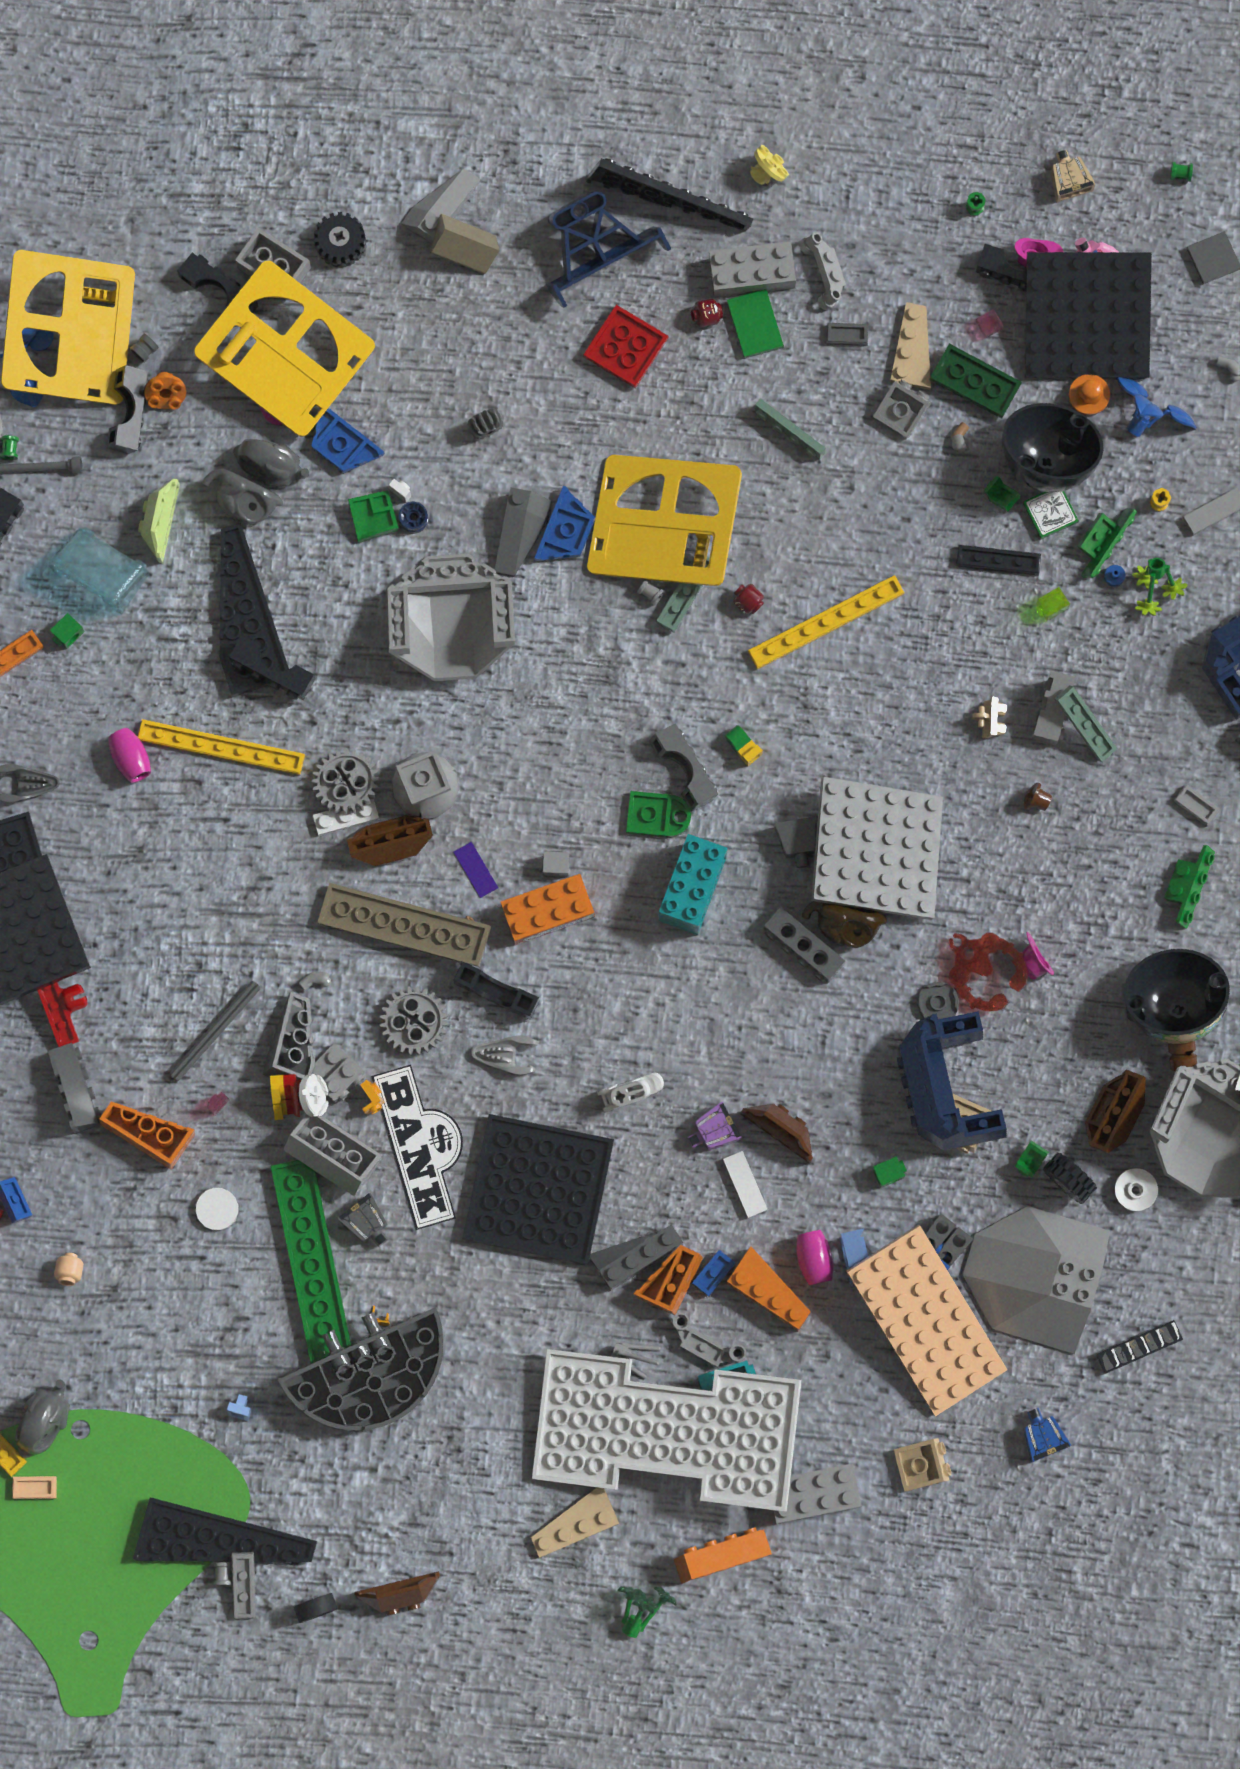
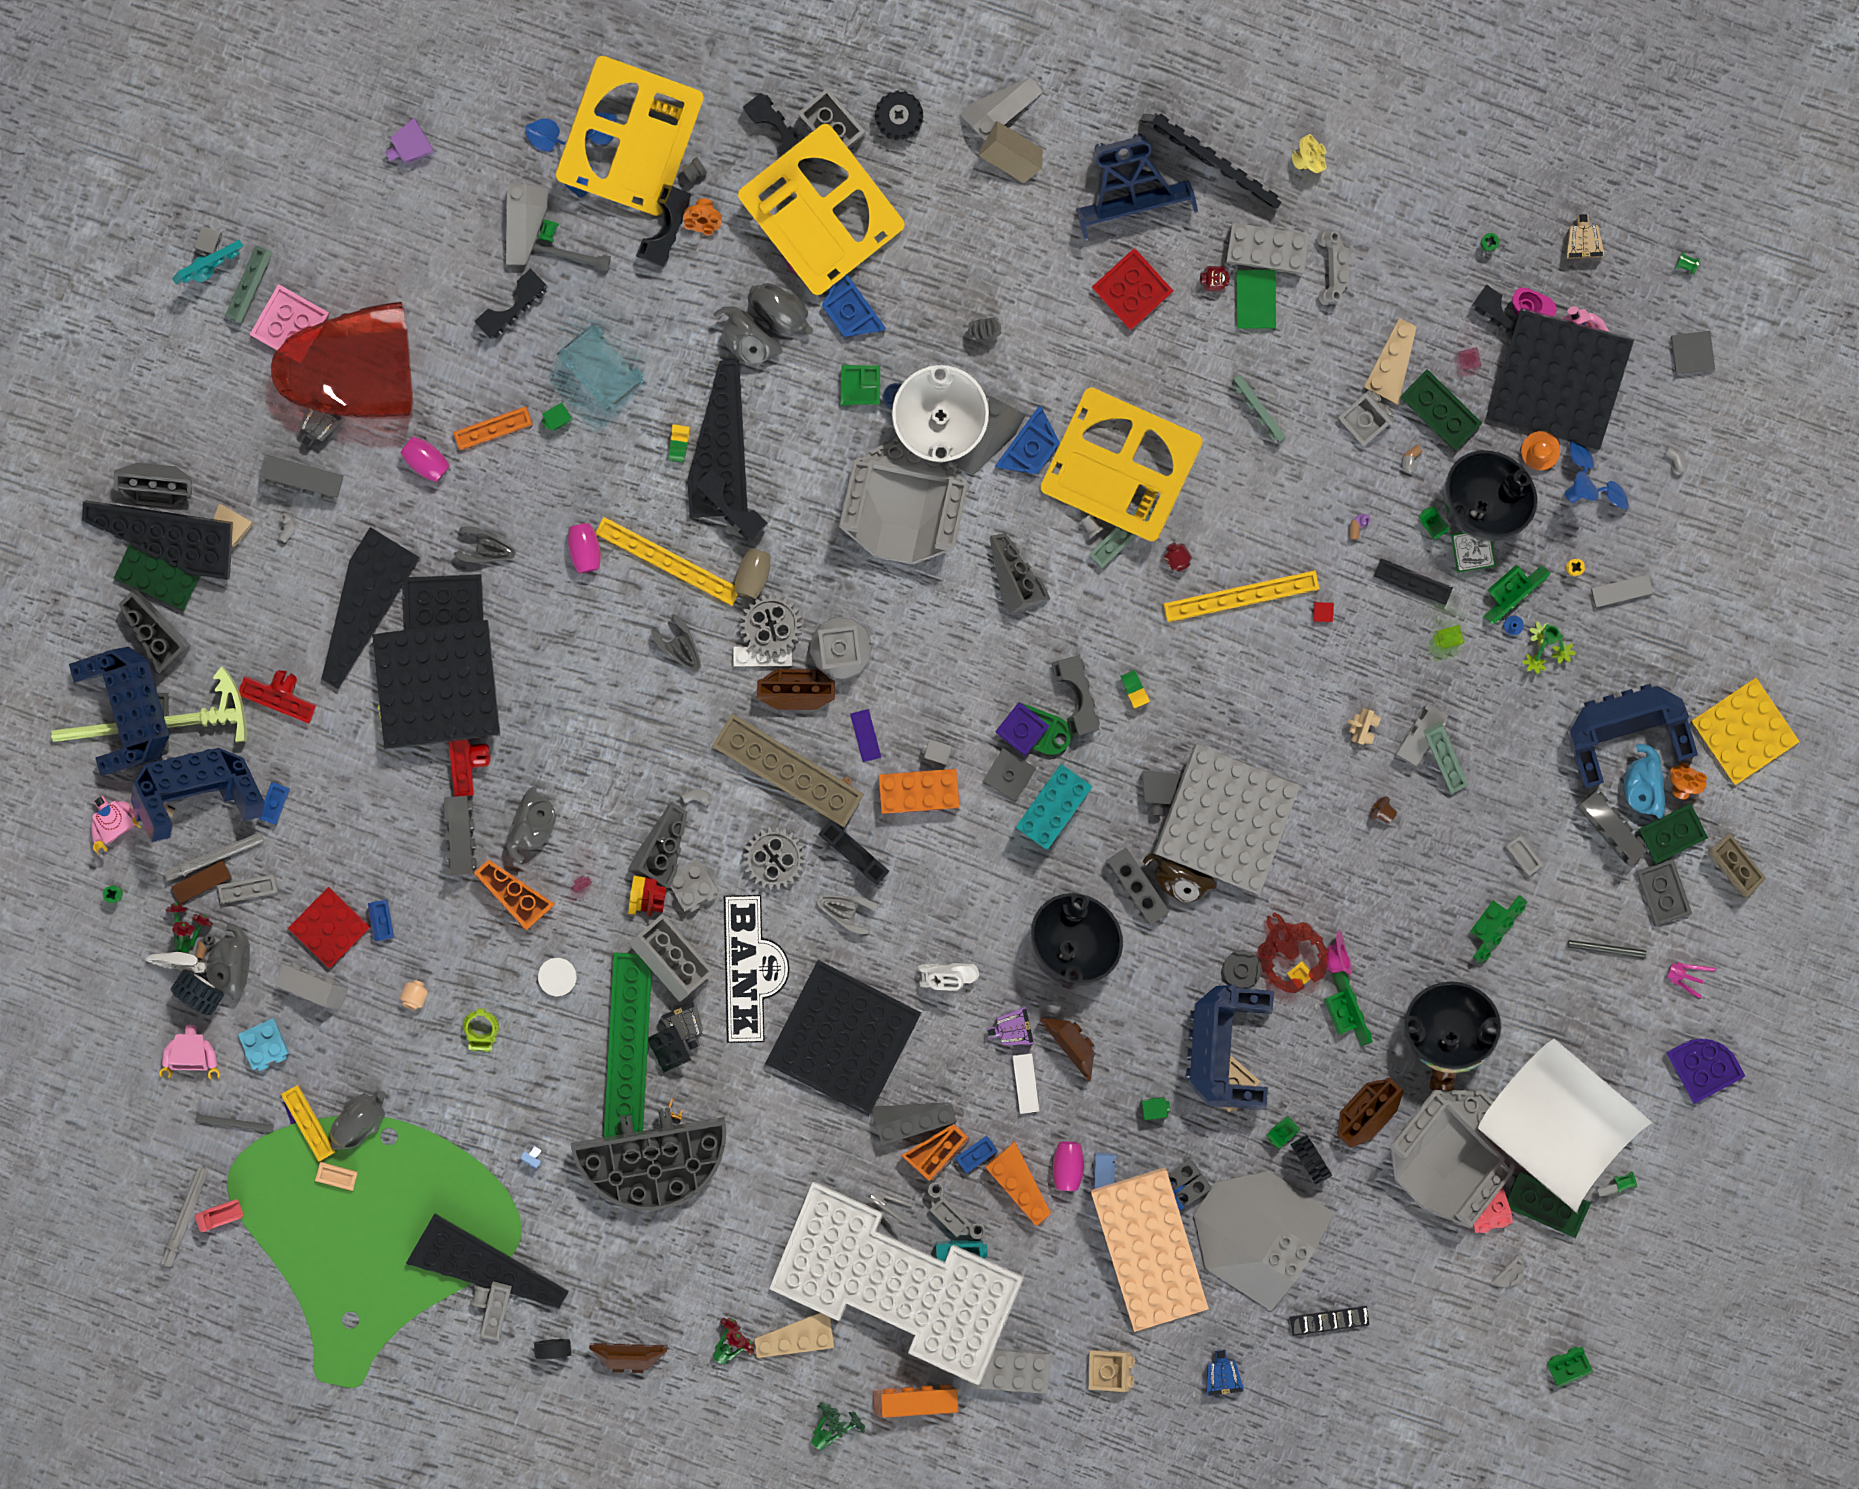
camera: 15 degrees right, 10 degrees up
yellowish green wedge [138,479,180,564] -> none
dark grey axle [170,981,260,1082] -> none
white tile [299,1074,328,1117] -> none
light orange bracket [360,1080,385,1115] -> none
white plate [389,479,411,502] -> none
dark grey tile [826,323,868,346] -> none
white dish [1115,1168,1158,1211] -> none
none -> lime piece [462,1008,500,1052]
none -> dark grey piece [506,787,556,863]
none -> black plate [648,1025,691,1073]
none -> dark grey animal [651,614,701,672]
none -> leg [669,424,691,463]
none -> plant [712,1317,755,1364]
none -> dark tan piece [735,548,770,599]
none -> white piece [892,365,989,463]
none -> dark grey plate [983,748,1036,801]
none -> dark grey wedge [990,533,1050,614]
none -> dark purple plate [995,702,1049,756]
none -> black piece [1029,893,1123,990]
none -> yellow plate [1287,961,1315,988]
none -> red tile [1313,602,1334,622]
none -> green bracket [1324,971,1373,1046]
none -> arm [1349,514,1371,539]

